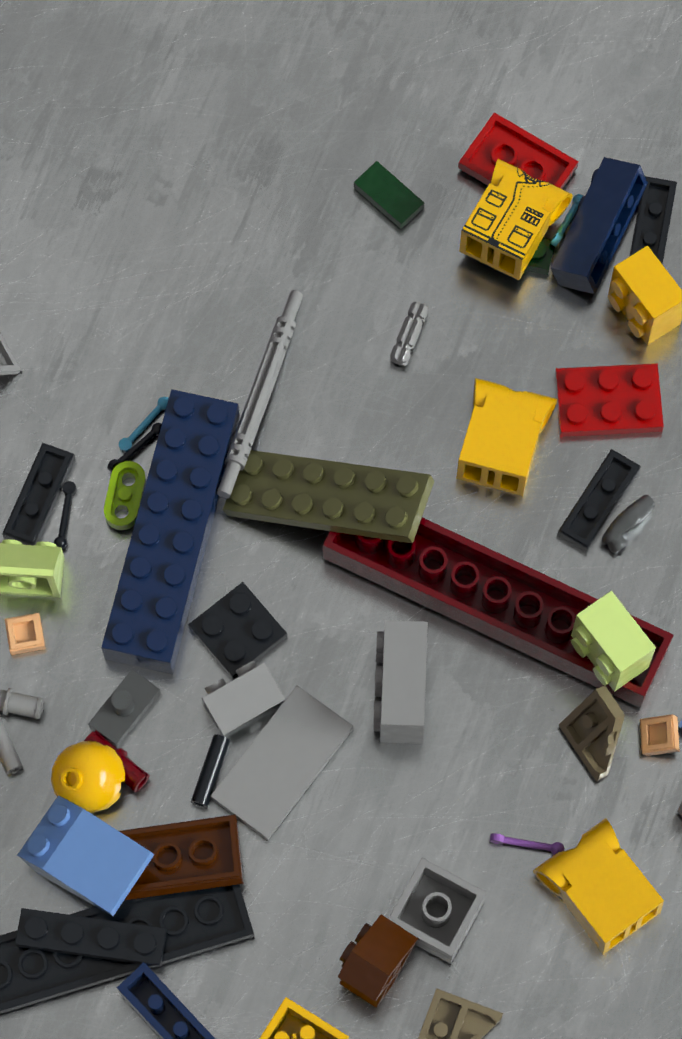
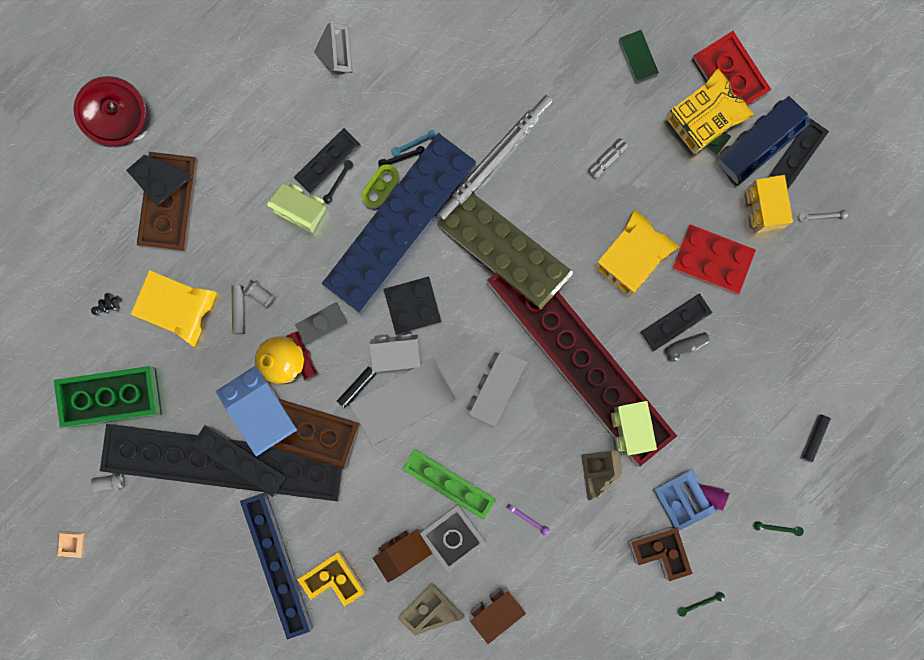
camera: 20 degrees right, 15 degrees up
light nougat tile [5,613,46,655] -> none
yellow piece [533,818,664,955] -> none
medium azure hinge [550,194,583,247] -> none
light nougat tile [640,714,680,756] -> none
none -> bright green plate [402,449,496,520]
none -> reddish brown brick [469,587,526,644]

